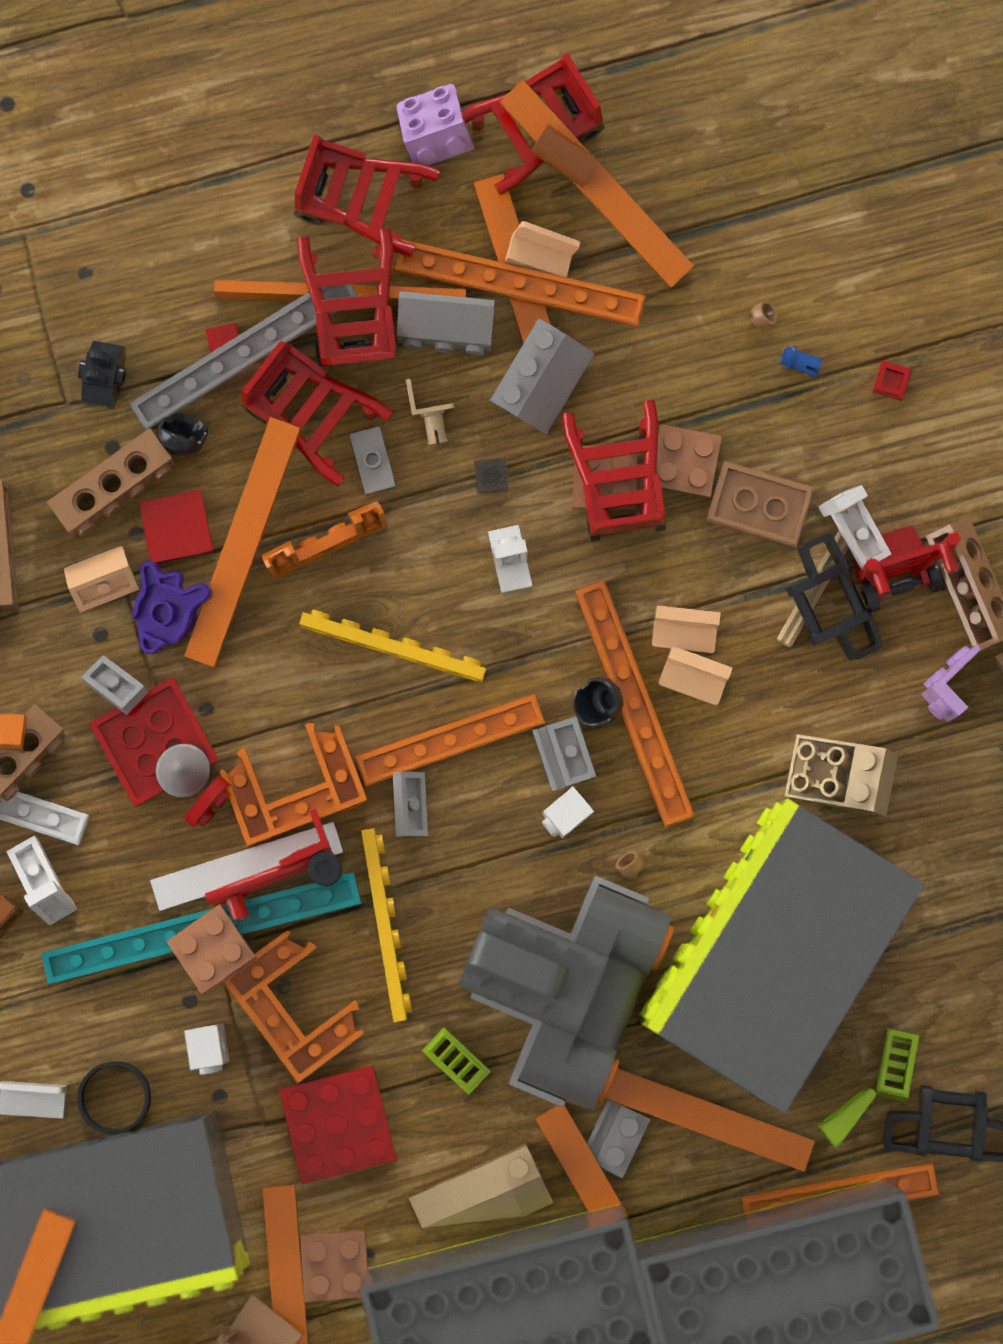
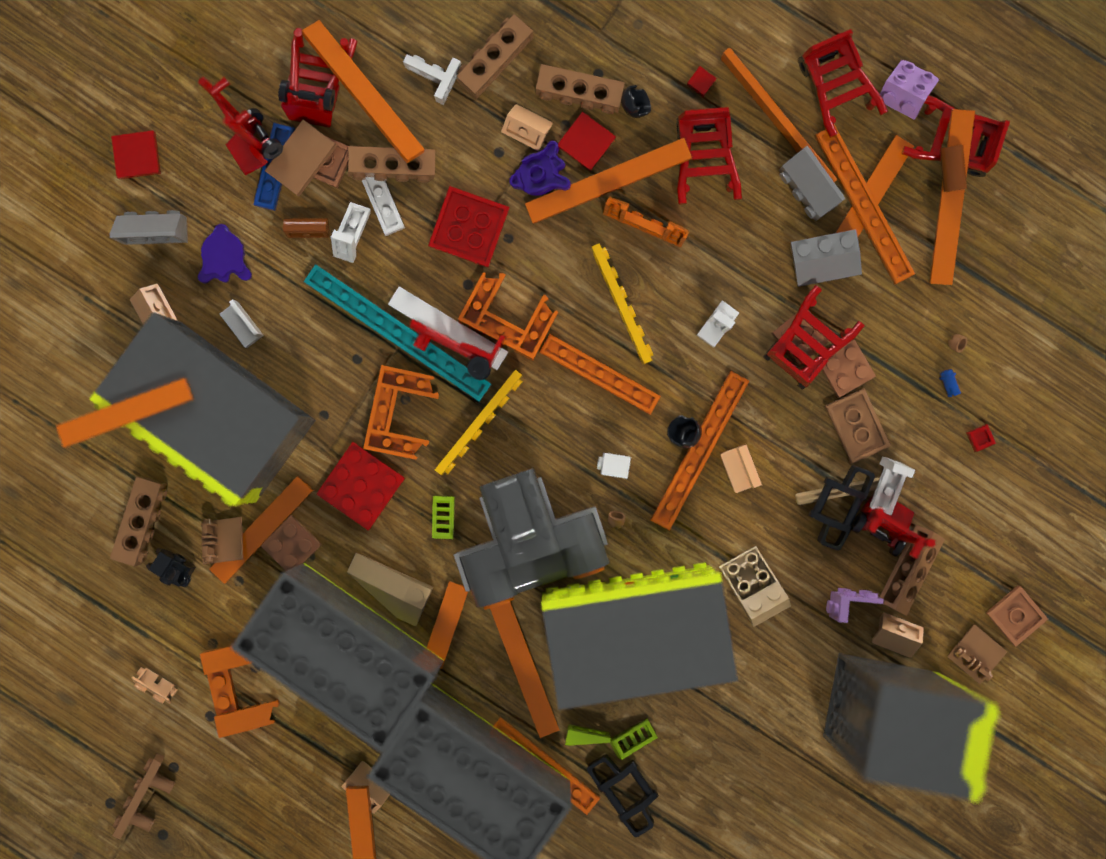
camera: 50 degrees right, 5 degrees up
black tyre [77,1061,151,1134] -> none
black hinge [78,341,126,410] -> none
light grey plate [81,655,148,715] -> none
light grey tile [129,271,359,430] -> none
light grey hat [156,744,210,798] -> none
nougat plate [166,904,257,996] -> none
red plate [184,776,231,828] -> none
white brick [184,1023,230,1075] -> none
red hand [297,228,397,367] -> none
light grey plate [349,426,396,496] -> none
light grey plate [393,772,428,837] -> none
tan bracket [406,379,454,445] -> none
clear smoke plate [474,458,509,494] -> none
light nougat panel [505,221,580,277] -> none
light grey plate [532,716,596,792] -> none
light grey plate [587,1100,651,1178] -> none
light nougat panel [652,605,721,654] -> none

